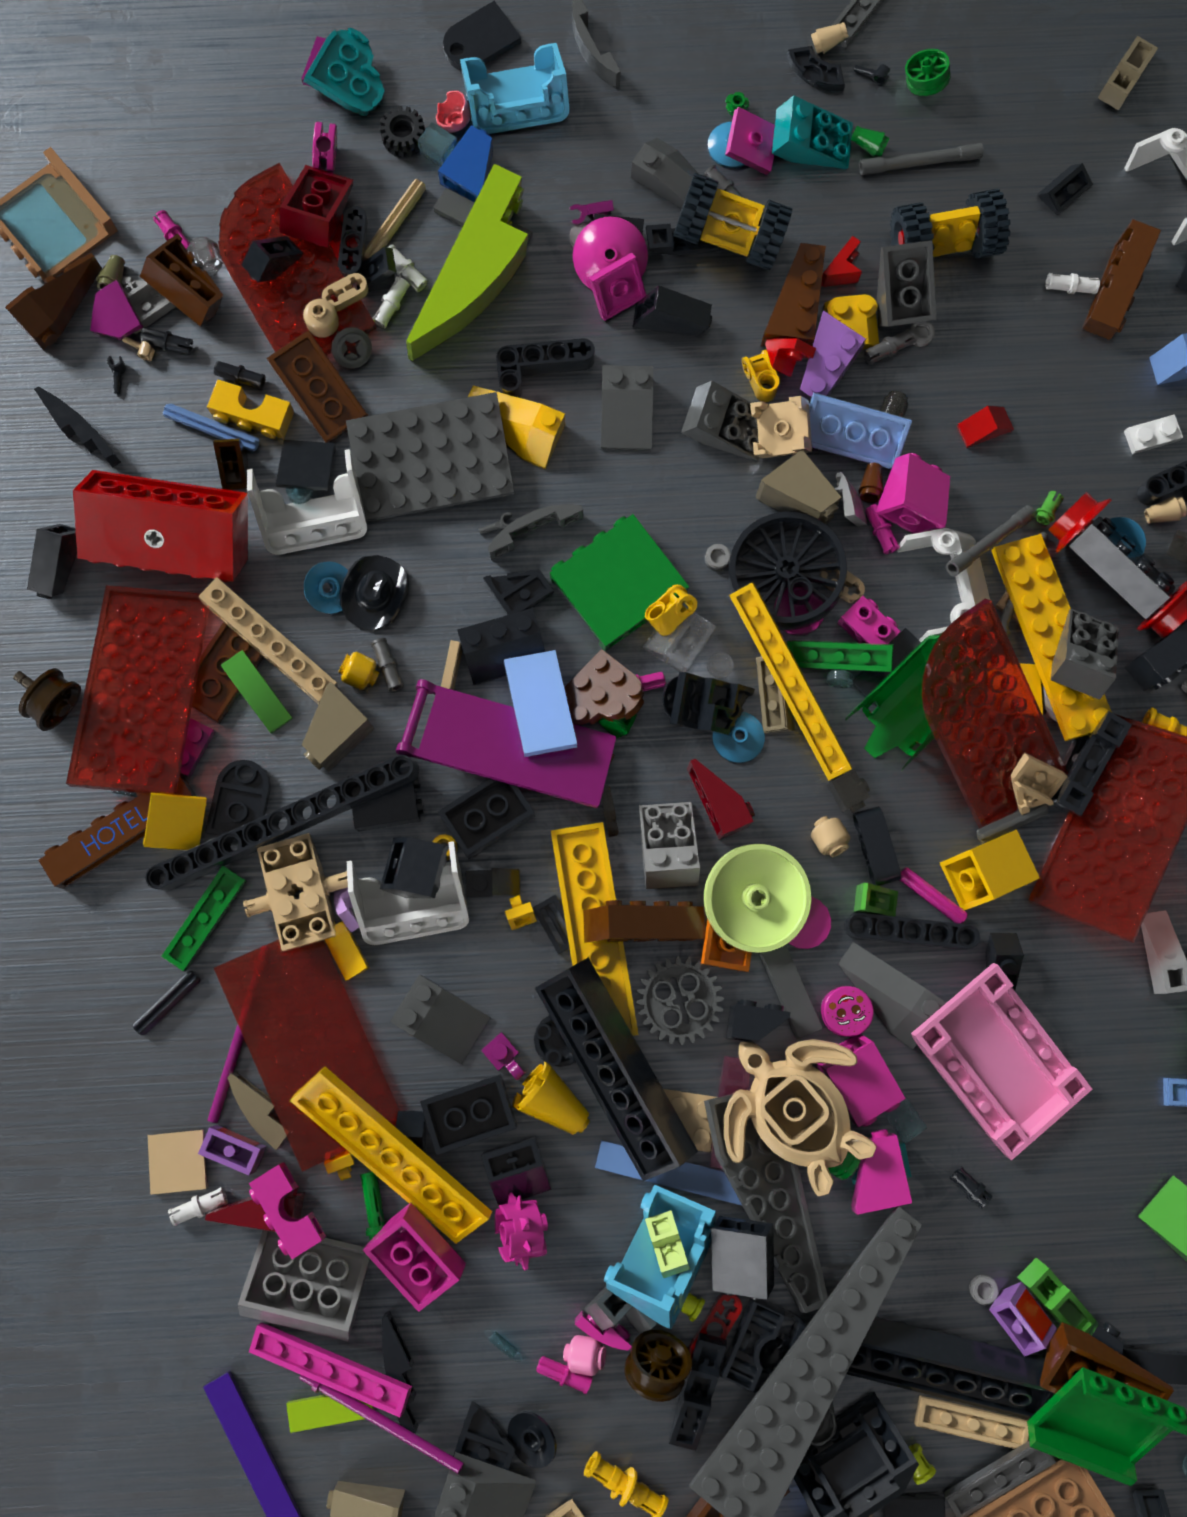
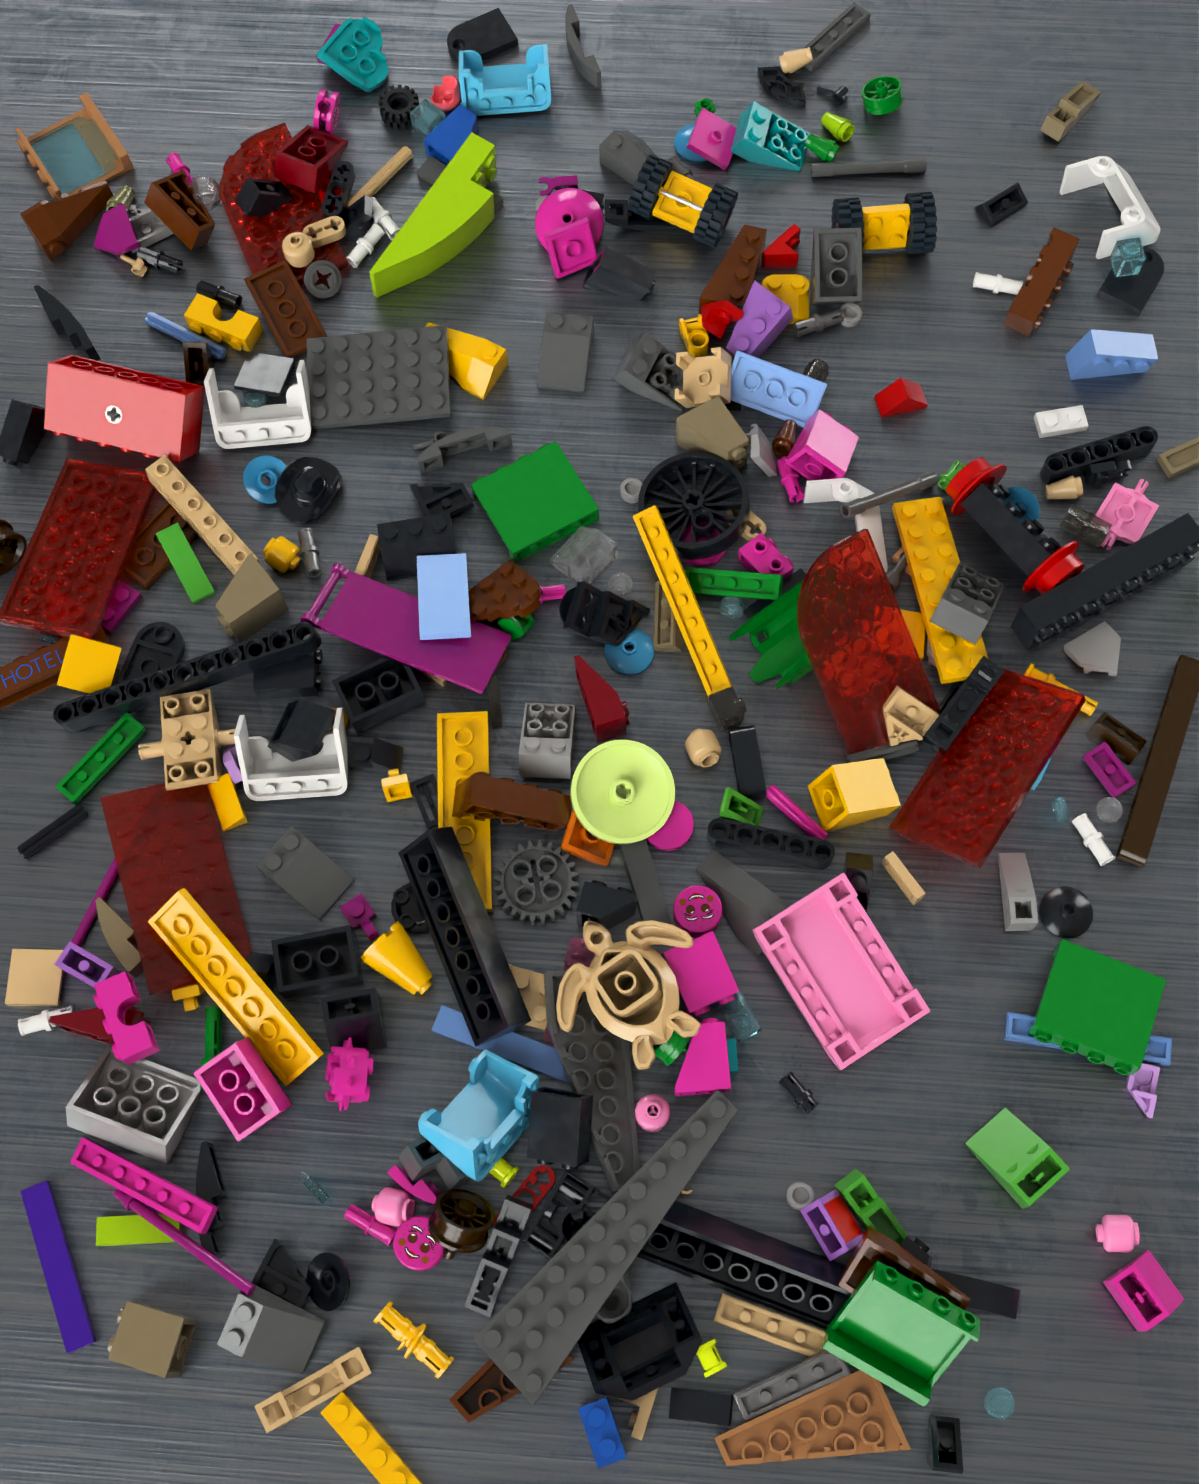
camera: 15 degrees right, 10 degrees down
black hand [107,356,126,394] -> none
black beam [496,338,595,398] -> none
yellow piece [645,584,697,636] -> none
yellowish green slope [645,1211,690,1278] -> none
none -> dark pink head [393,1216,445,1271]
none -> bright pink head [635,1094,671,1132]
none -> lime cone [821,112,855,142]
none -> tan tile [881,851,926,906]

